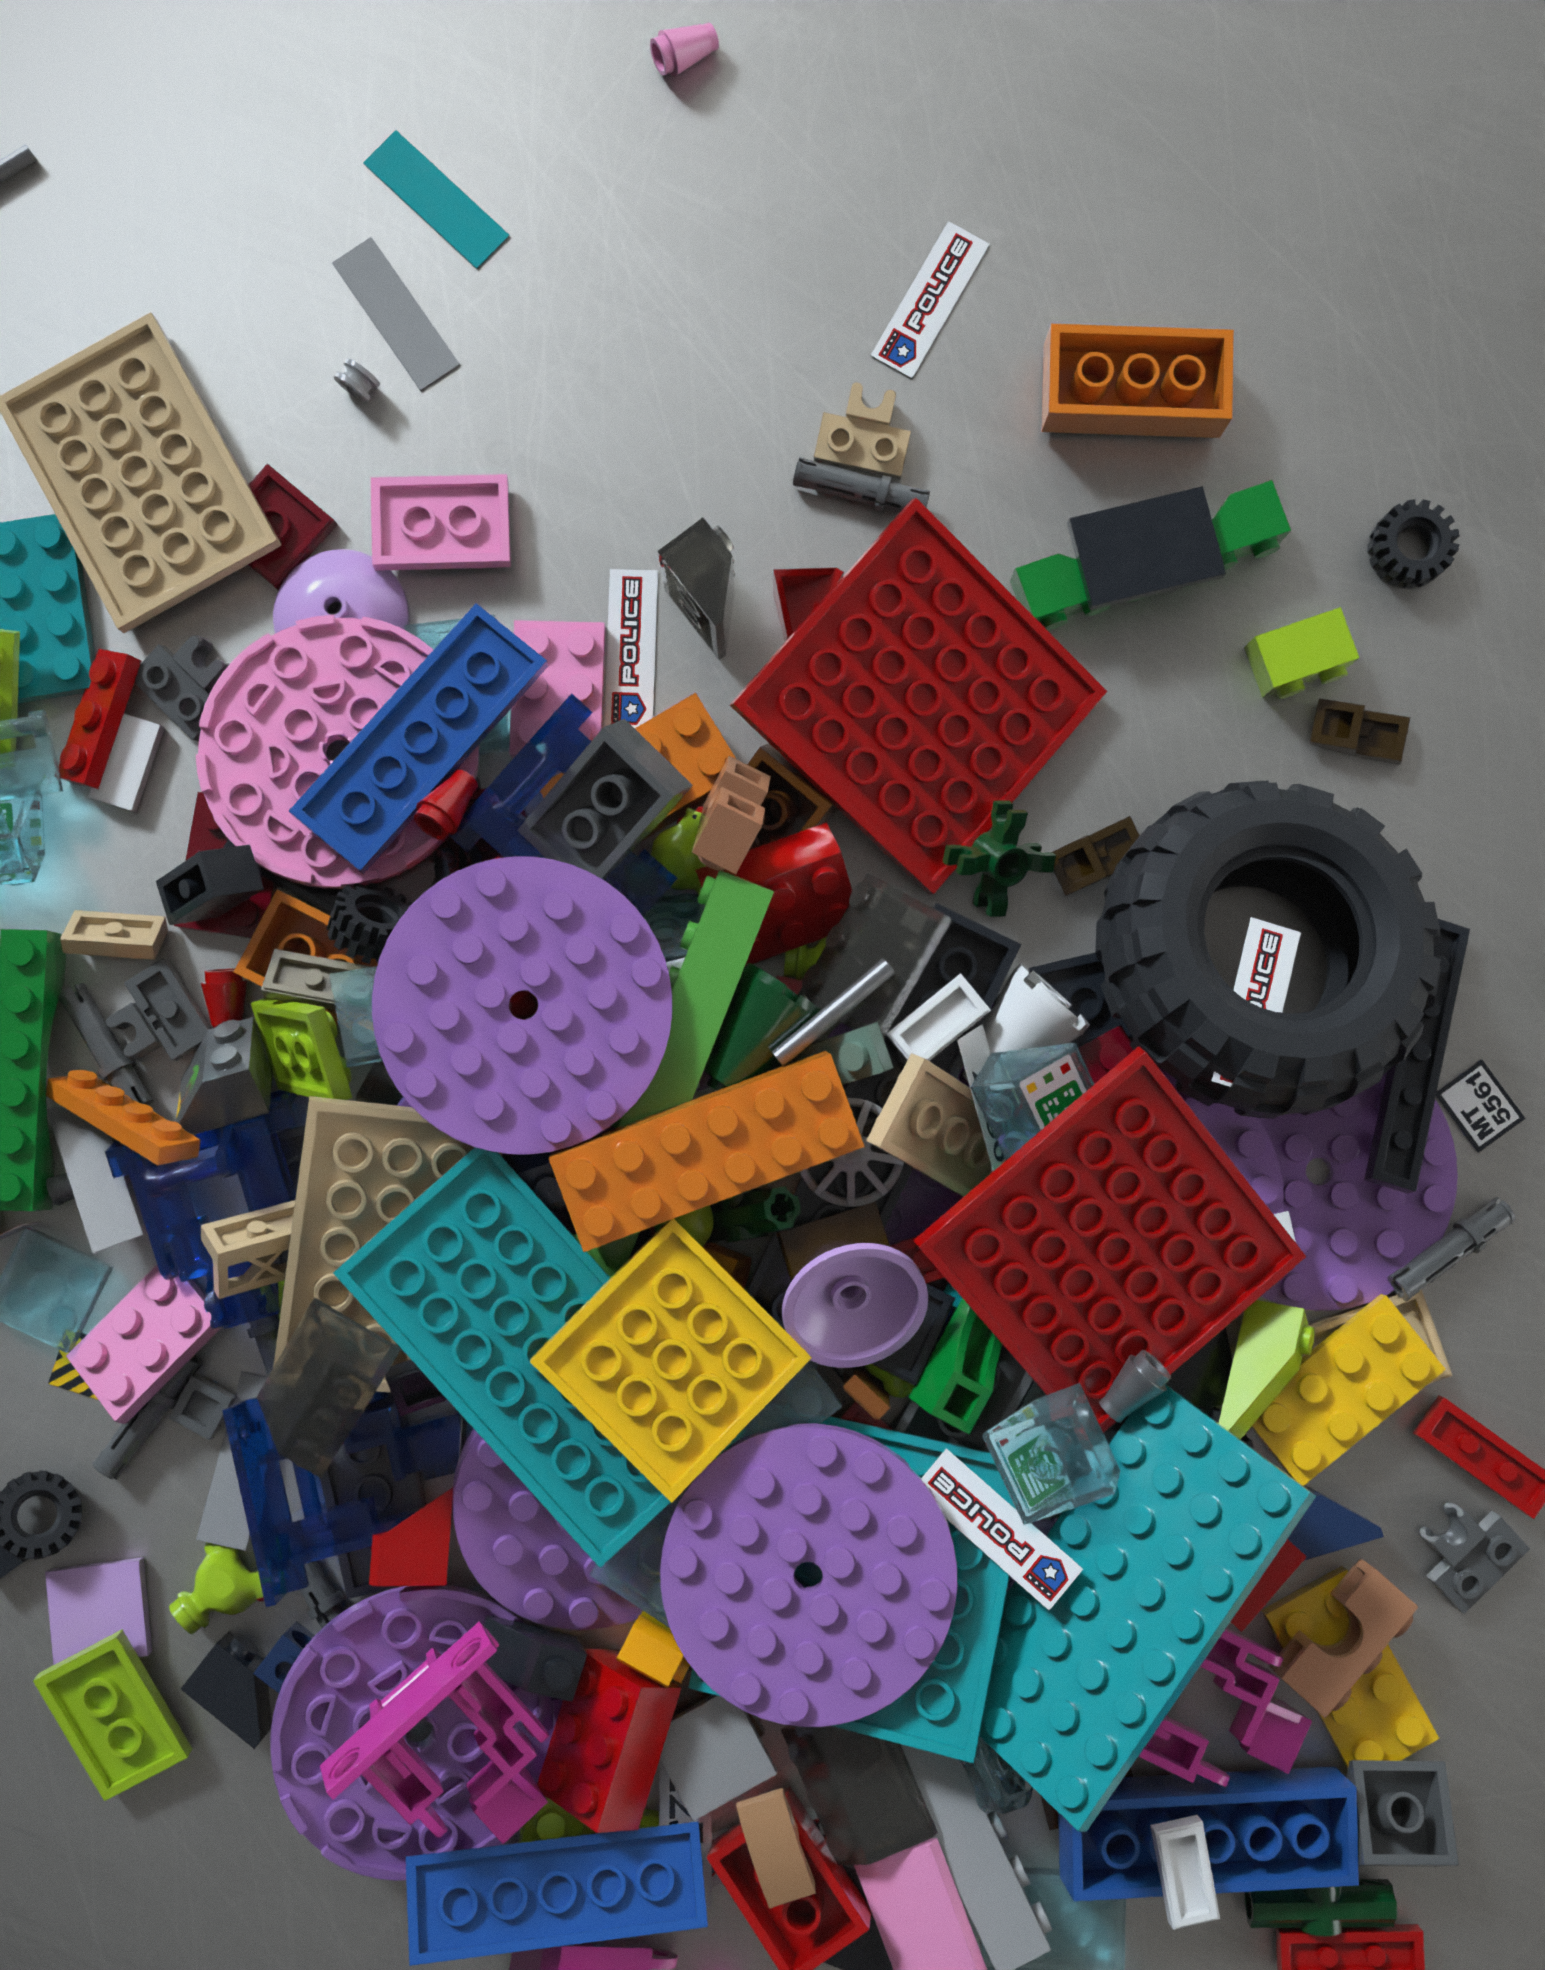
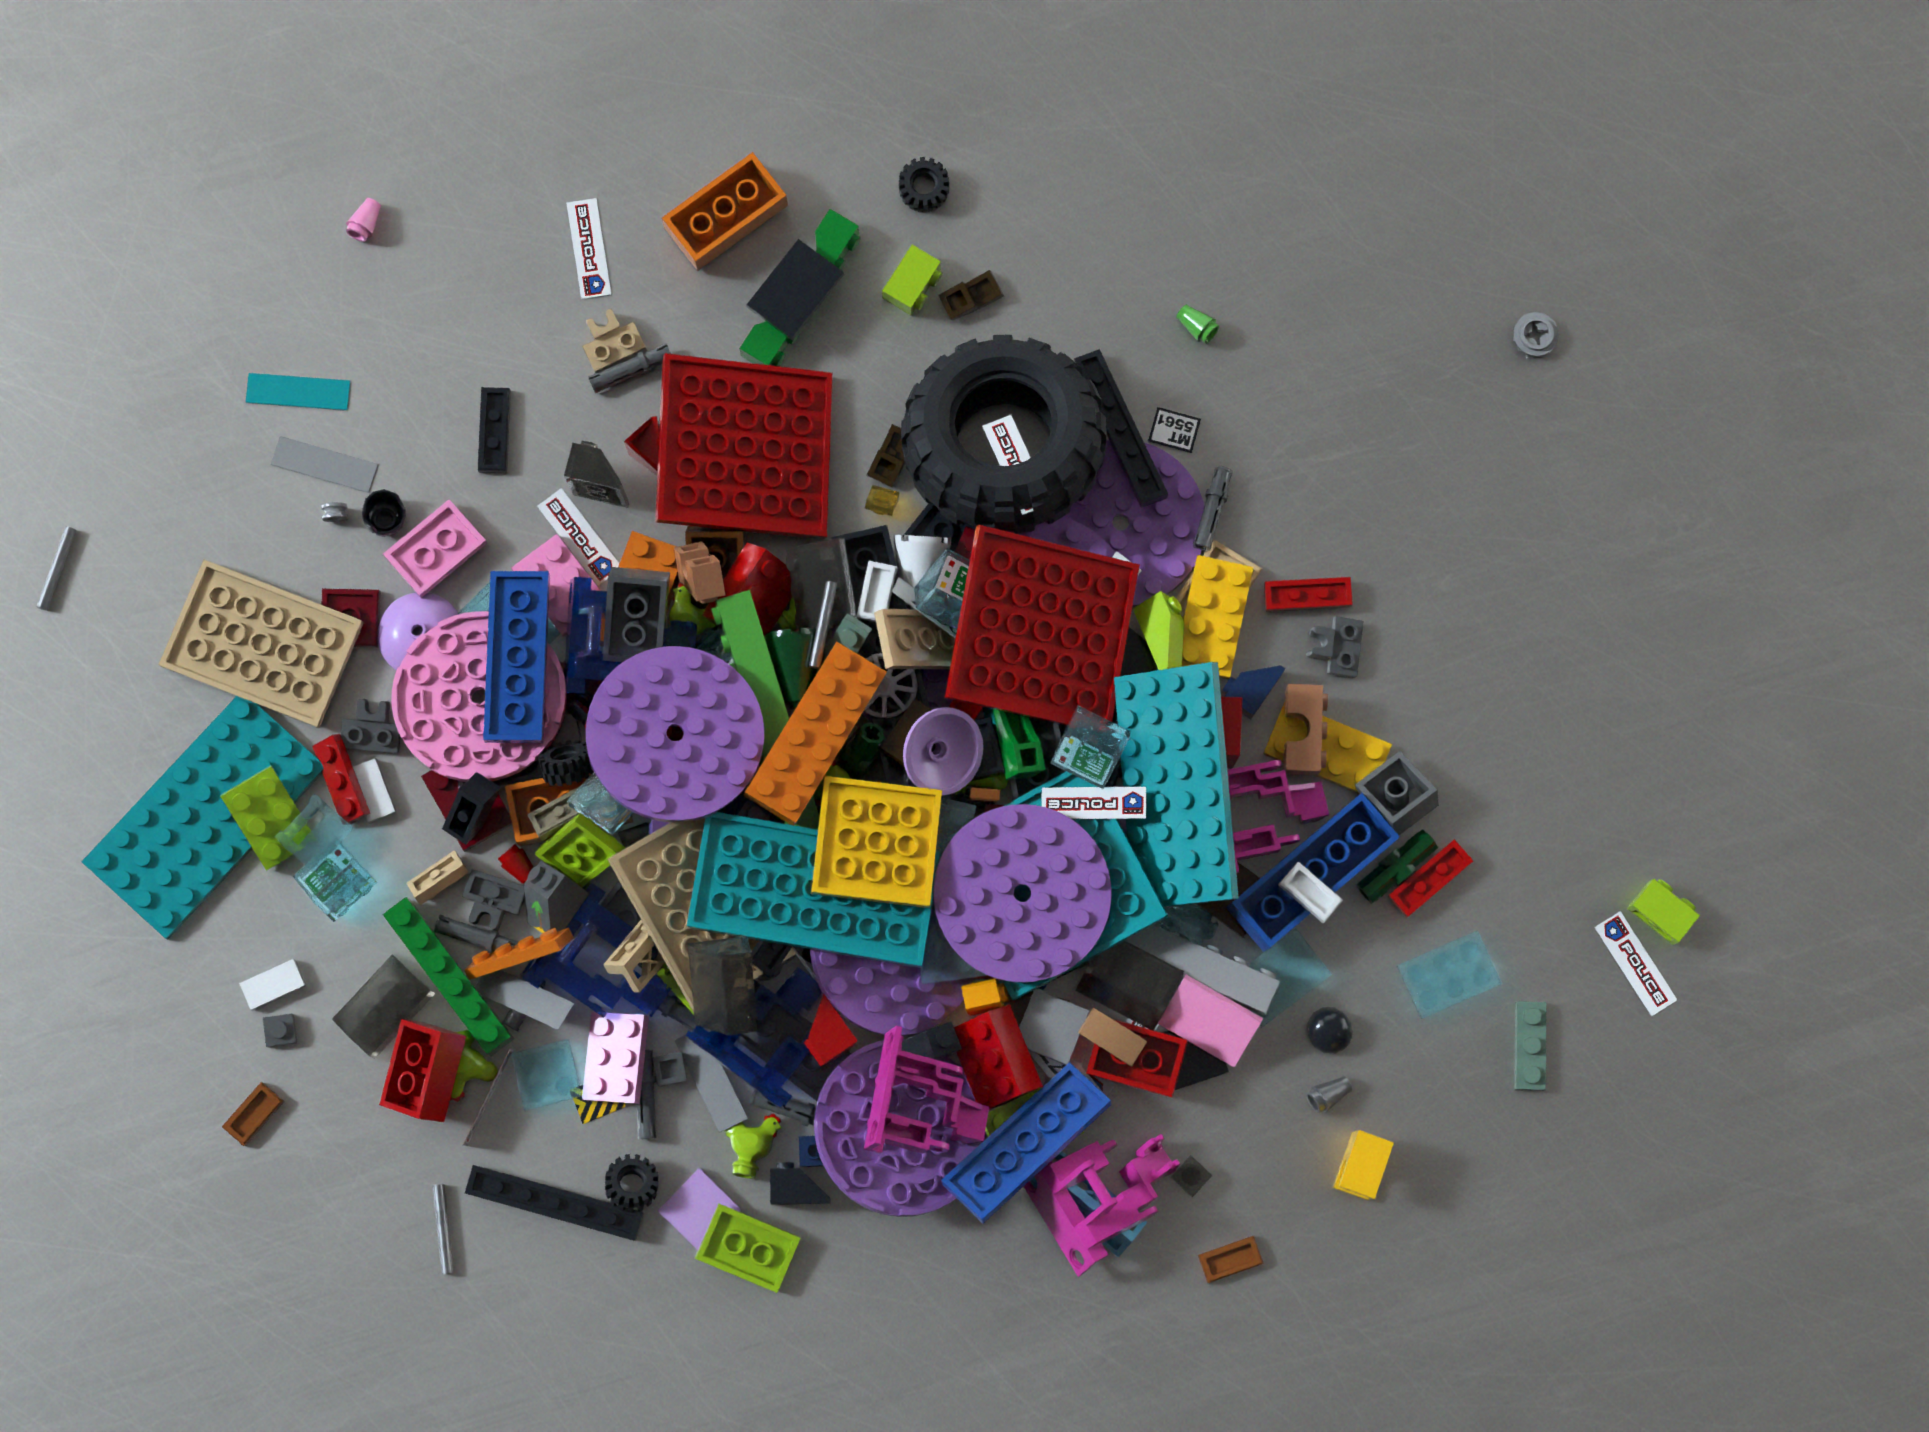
camera: 40 degrees left, 5 degrees down
red cone [414,769,478,840] -> none
dark green pin [943,800,1057,917] -> none
flat silver cone [1099,1350,1171,1423] -> none
none -> black hair [362,489,406,537]
none -> black tile [478,387,511,473]
none -> clear yellow plate [865,485,900,516]

